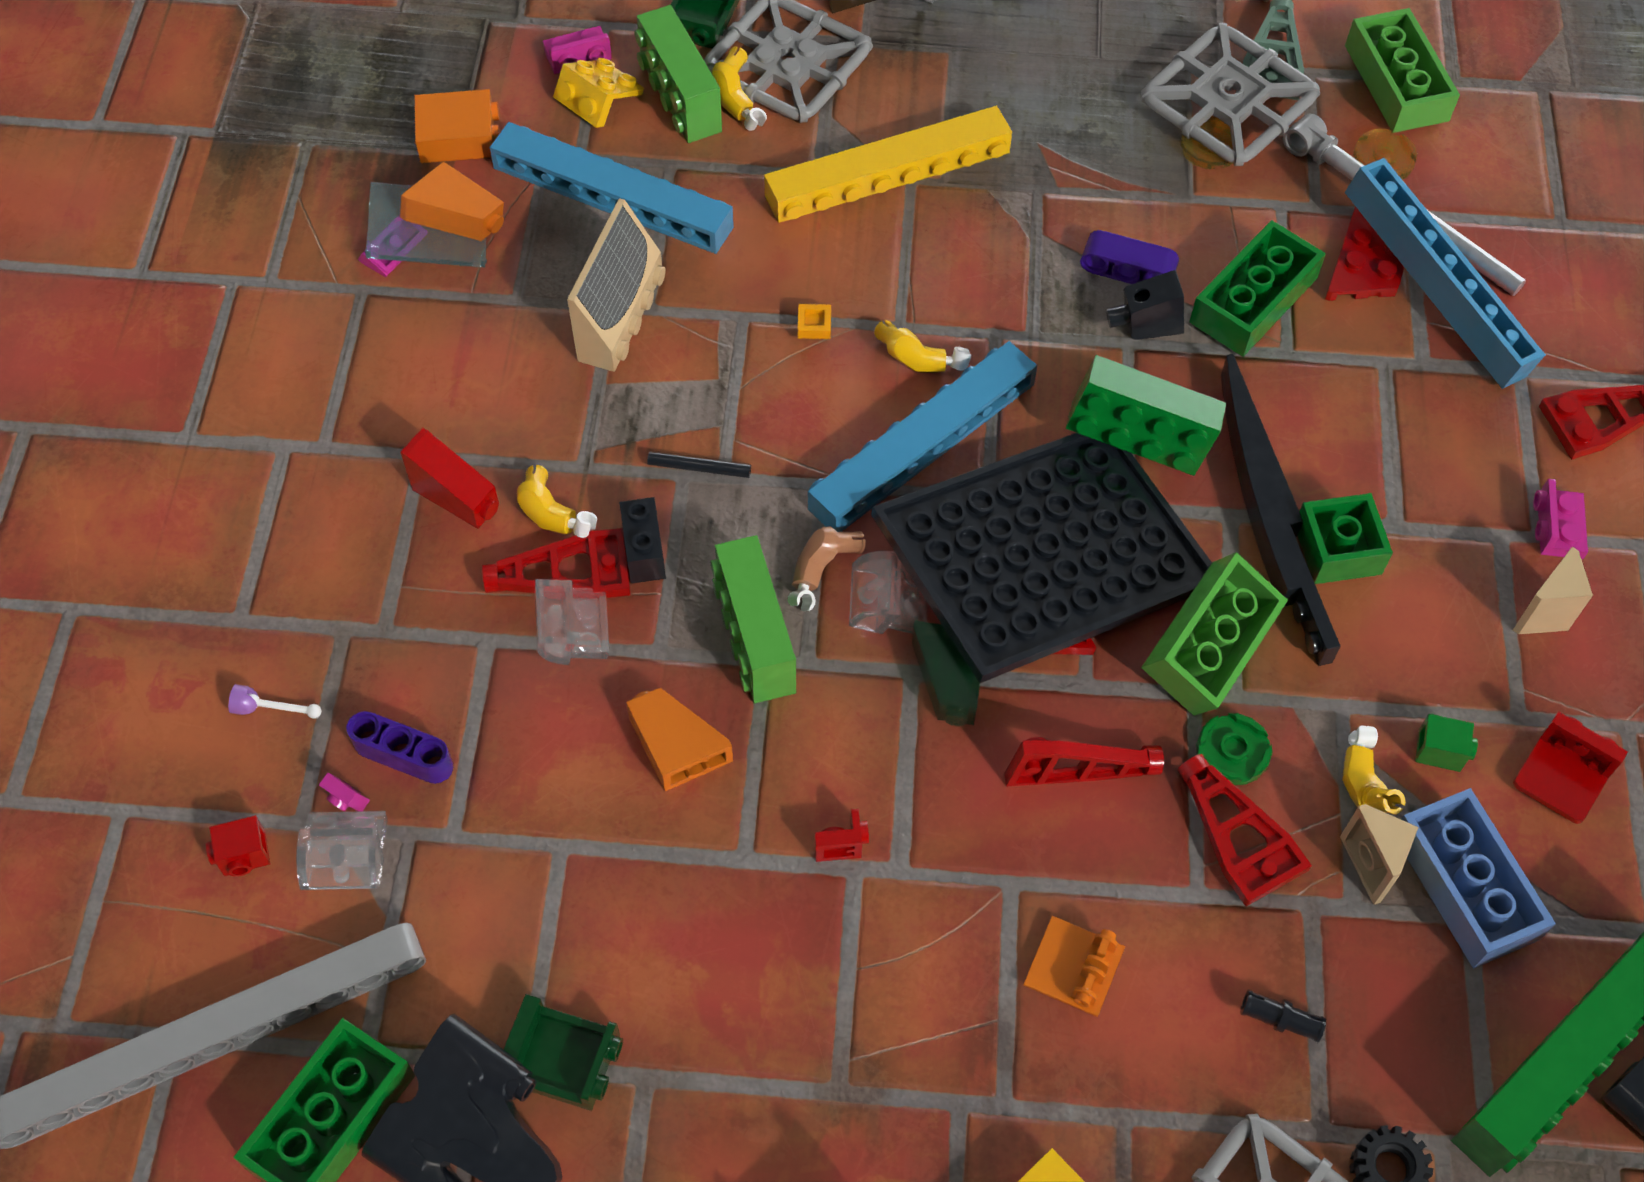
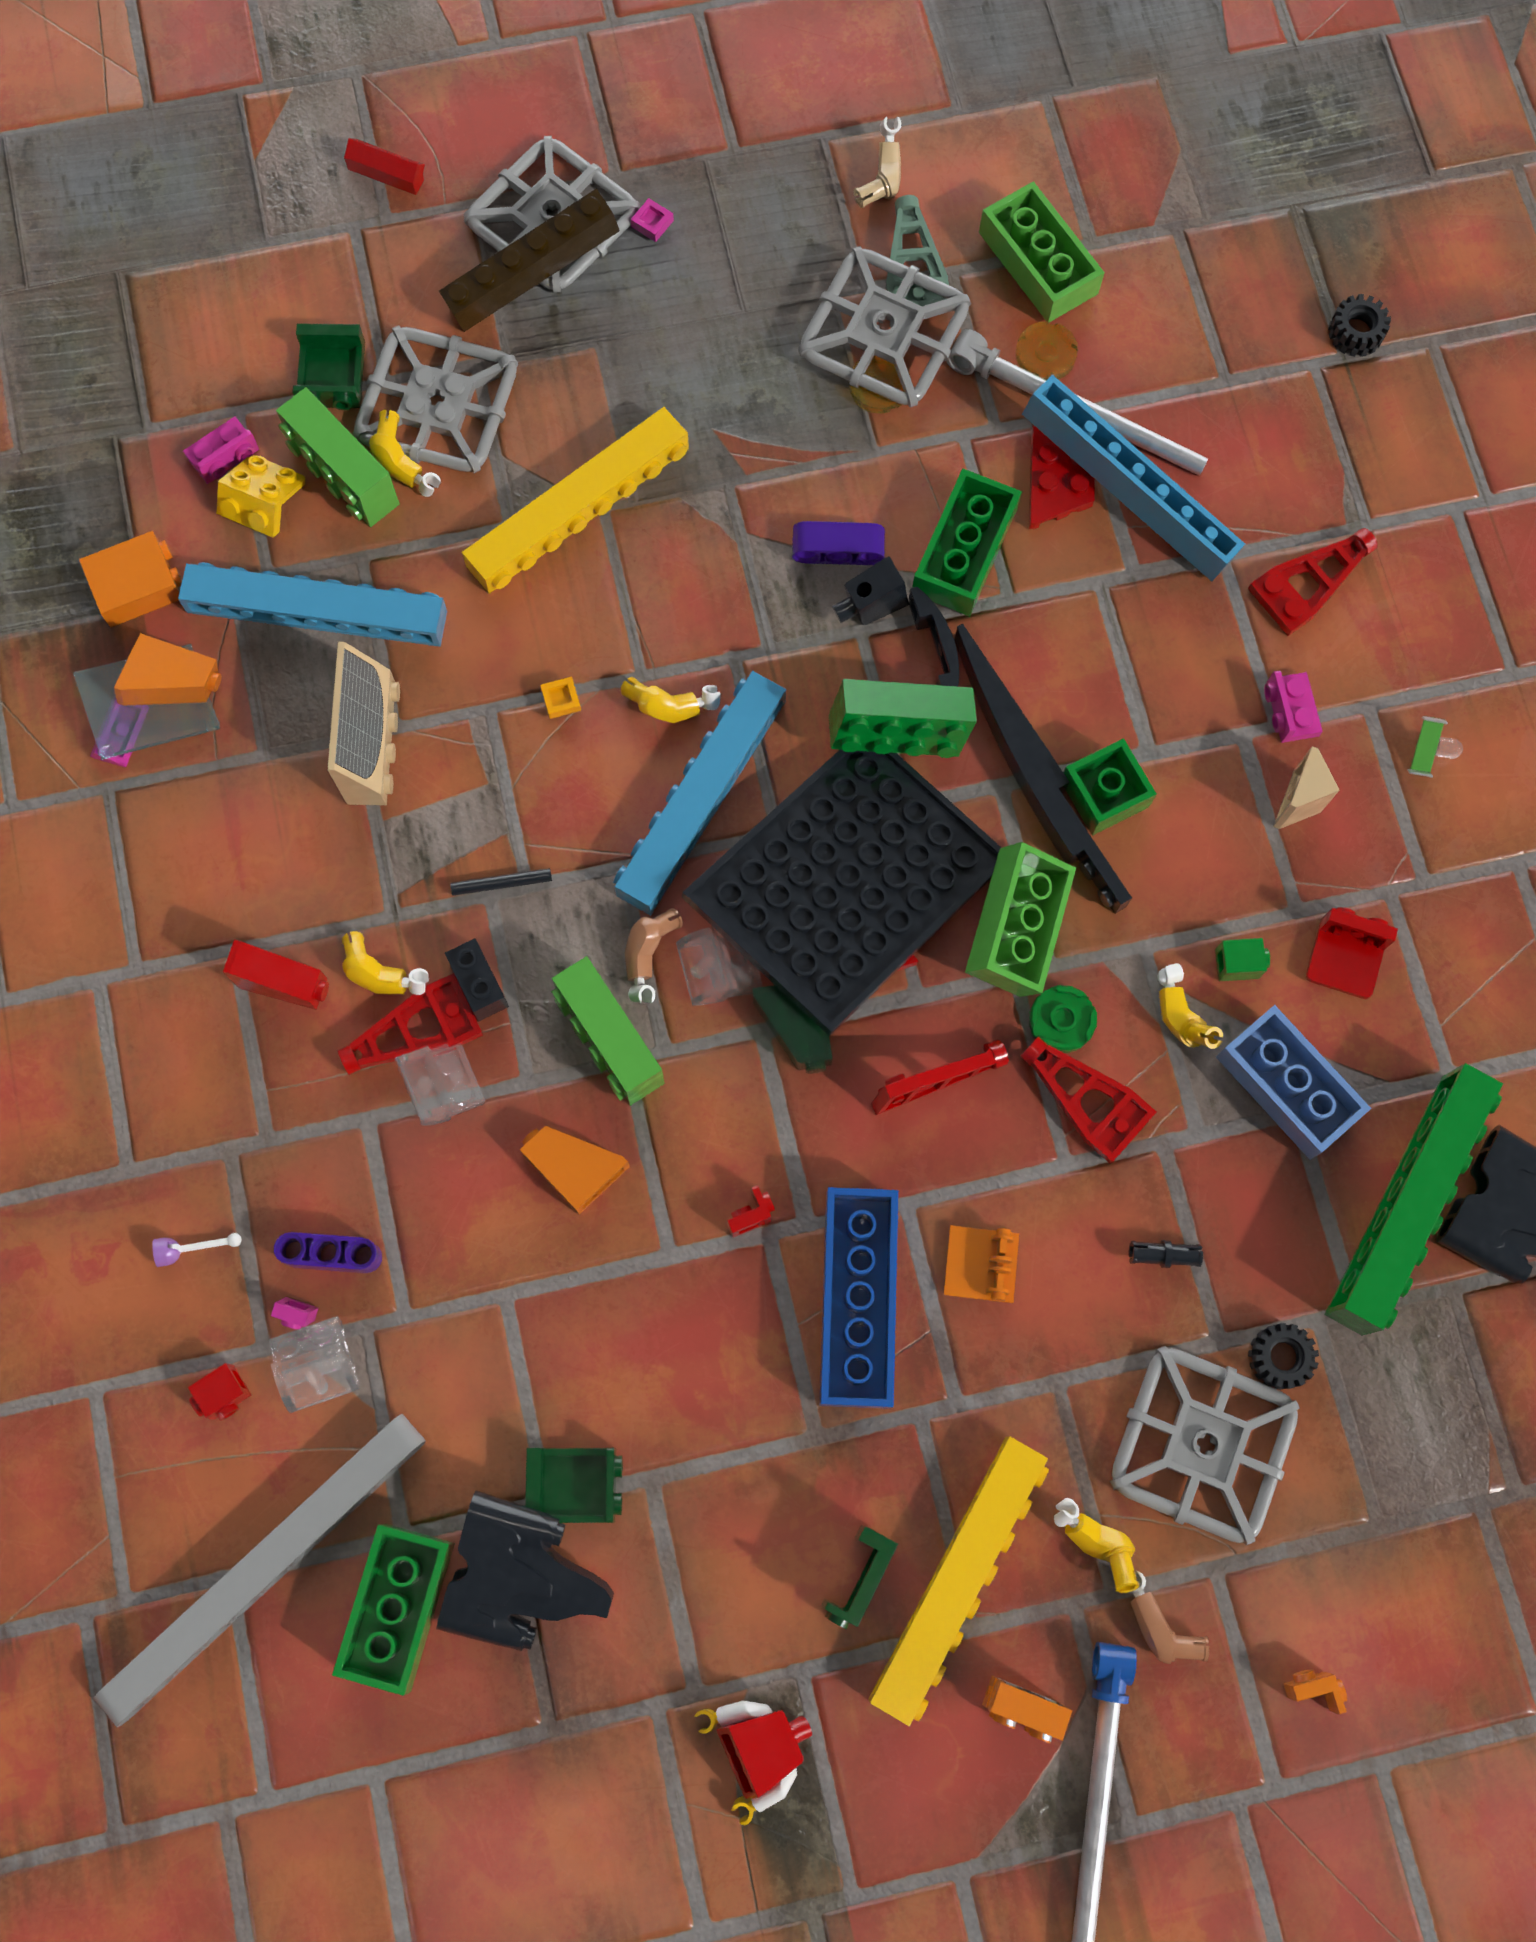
camera: 20 degrees left, 15 degrees up
tan slope [1340,804,1419,905] -> none
none -> blue brick [819,1187,899,1409]
none -> black slope [908,587,959,687]

